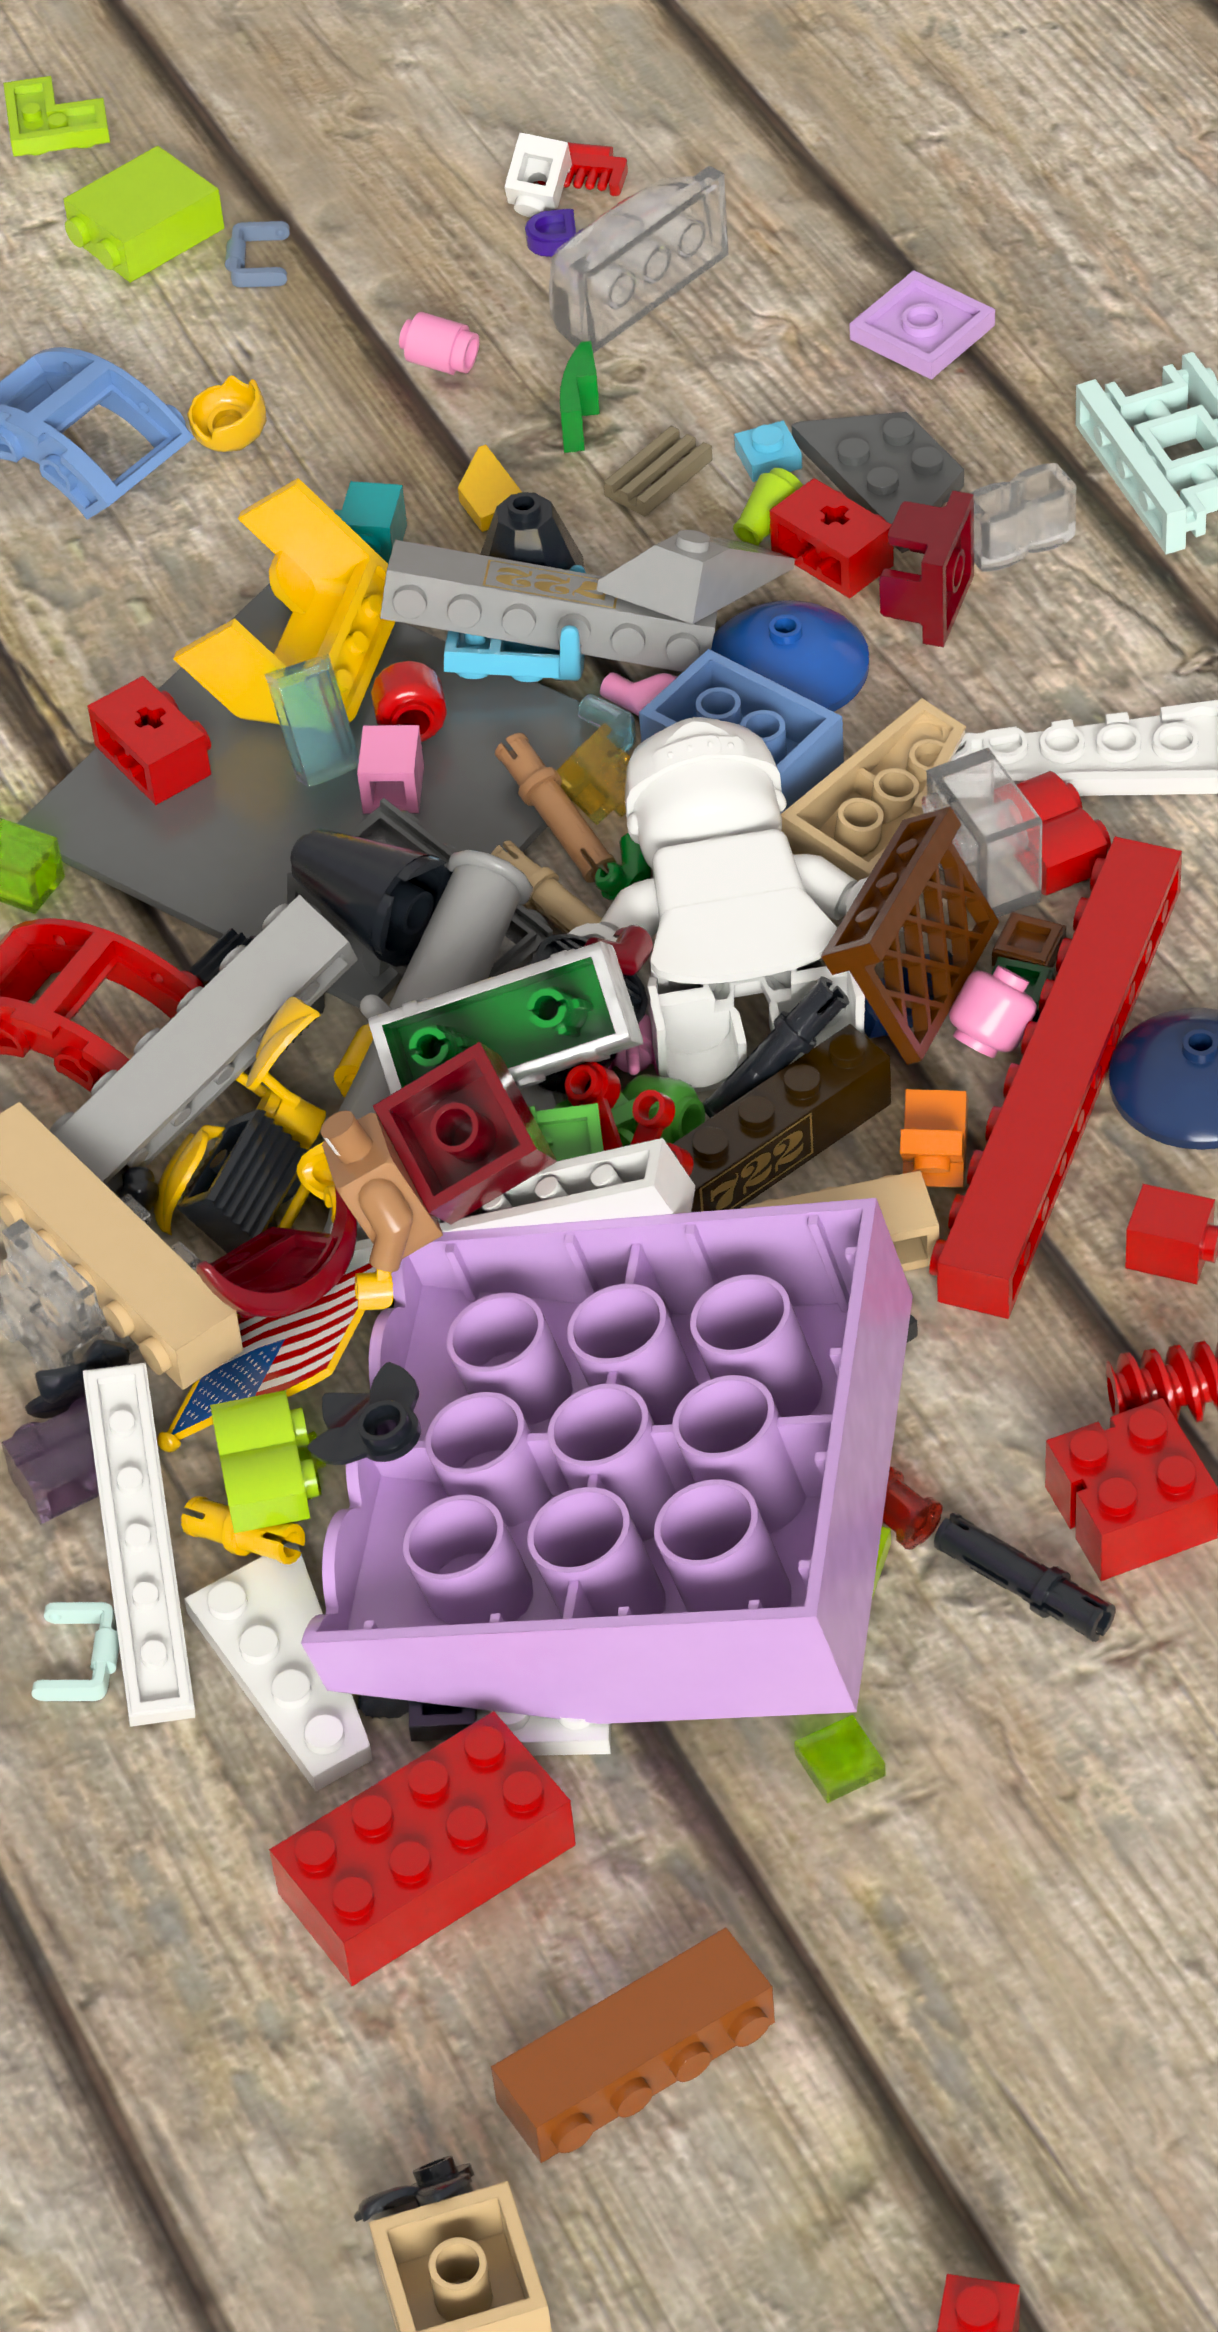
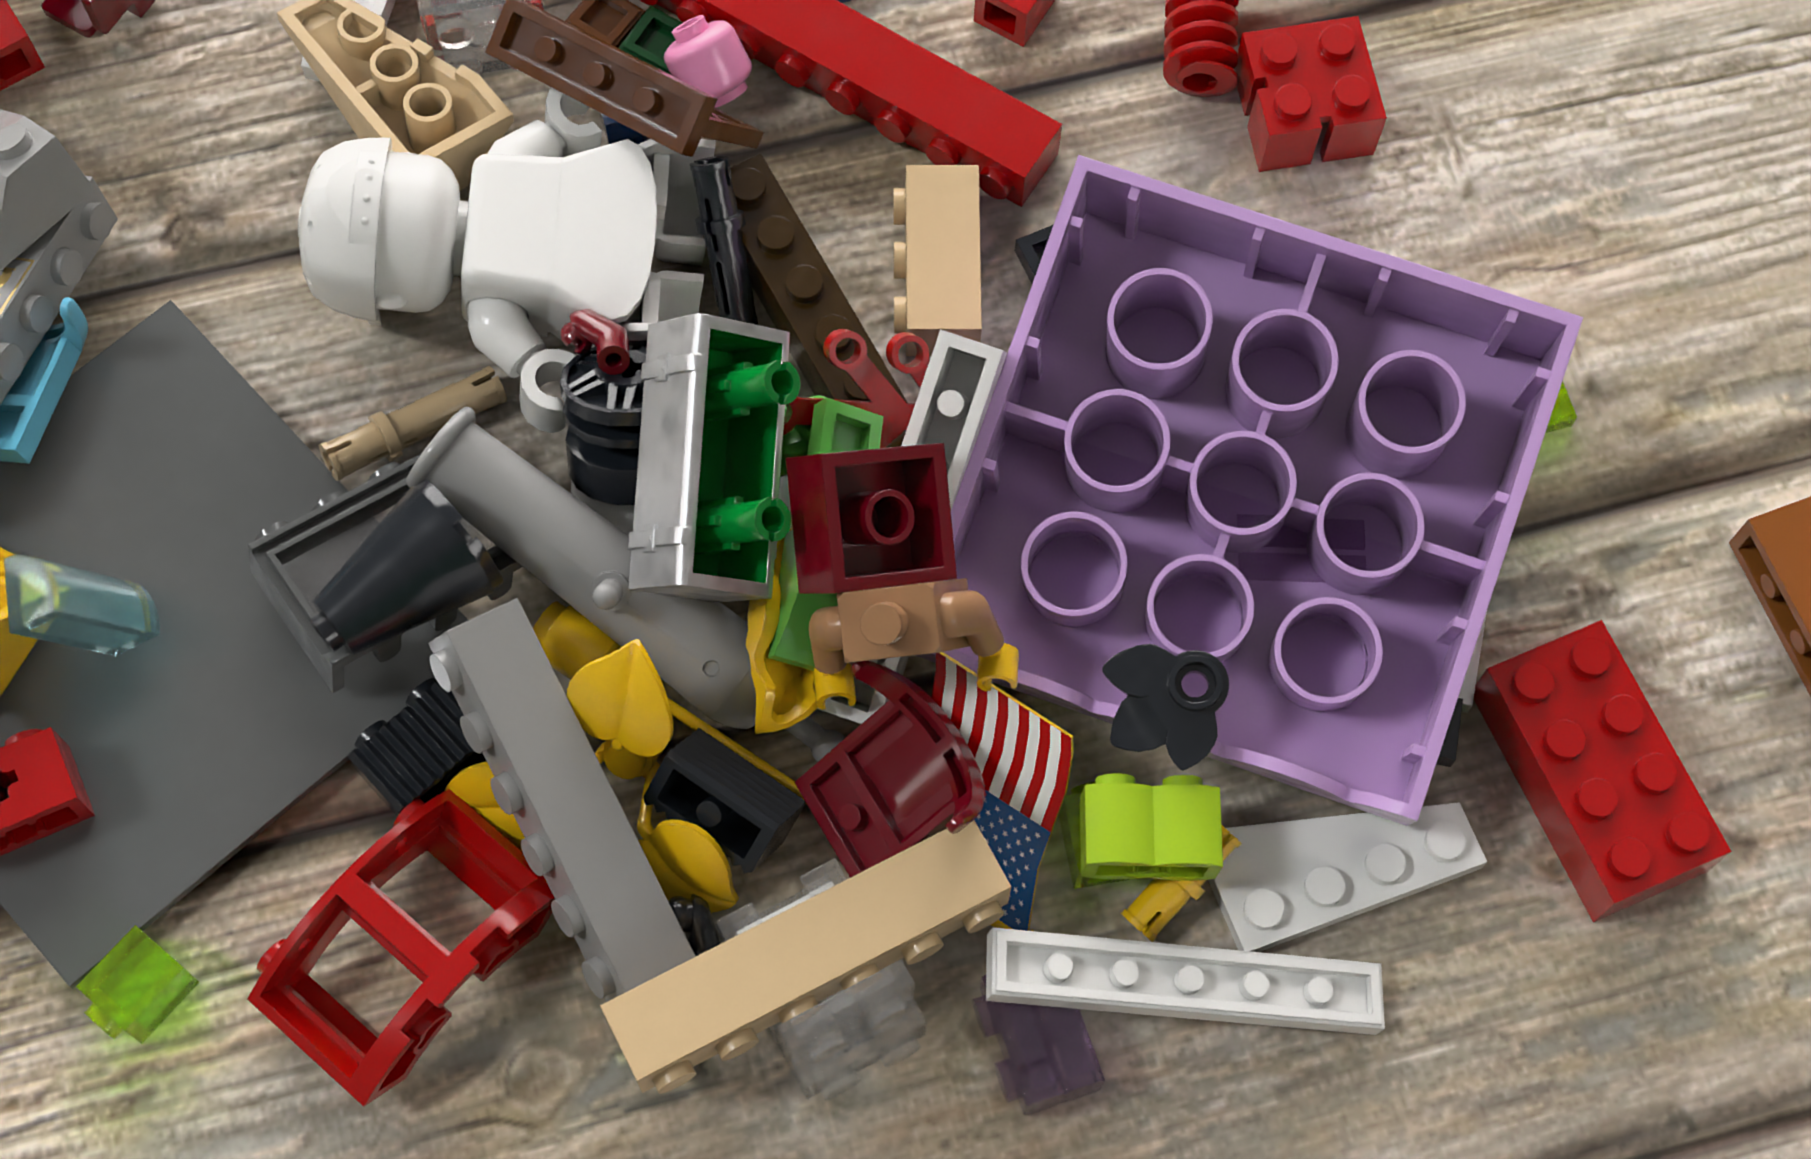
camera: 85 degrees left, 20 degrees up
black plate [25,1339,131,1419] -> none
light aqua piece [31,1602,119,1701] -> none
bright pink brick [357,725,424,814] -> none
red head [371,661,447,742] -> none
medium nougat pin [495,733,616,883] -> none
clear yellow brick [556,722,631,825] -> none
clear light blue arm [578,694,636,757] -> none
green arm [594,833,652,901] -> none
bright pink arm [600,672,678,716] -> none
medium blue brick [639,649,844,813] -> none
blue dish [711,600,869,712] -> none
orange brick [900,1089,969,1188] -> none
black pin [934,1512,1116,1642] -> none

